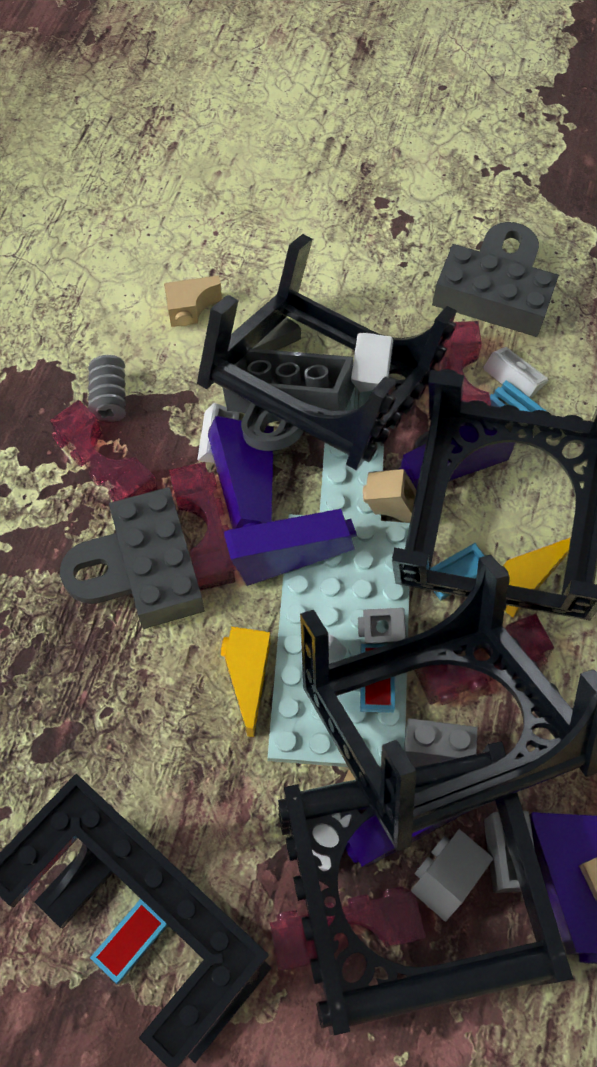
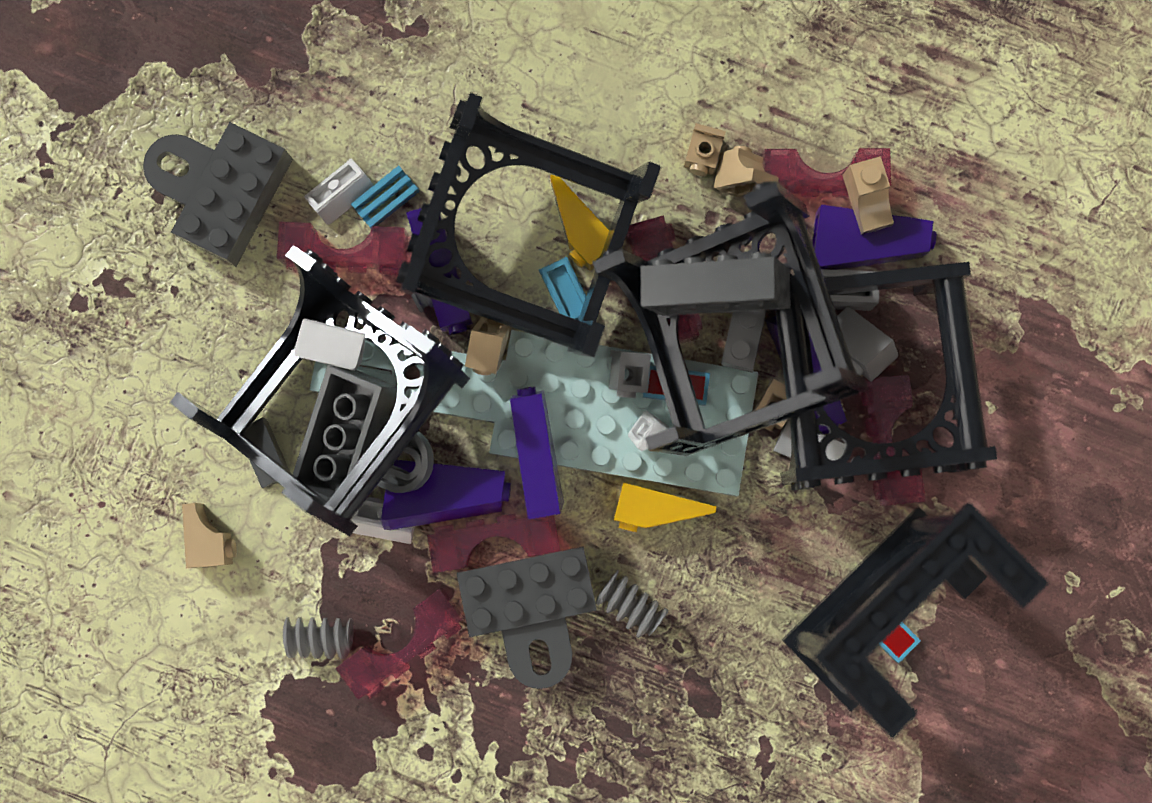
camera: 80 degrees left, 20 degrees up
none -> light grey piece [596,571,669,638]
none -> dark grey brick [641,252,790,316]

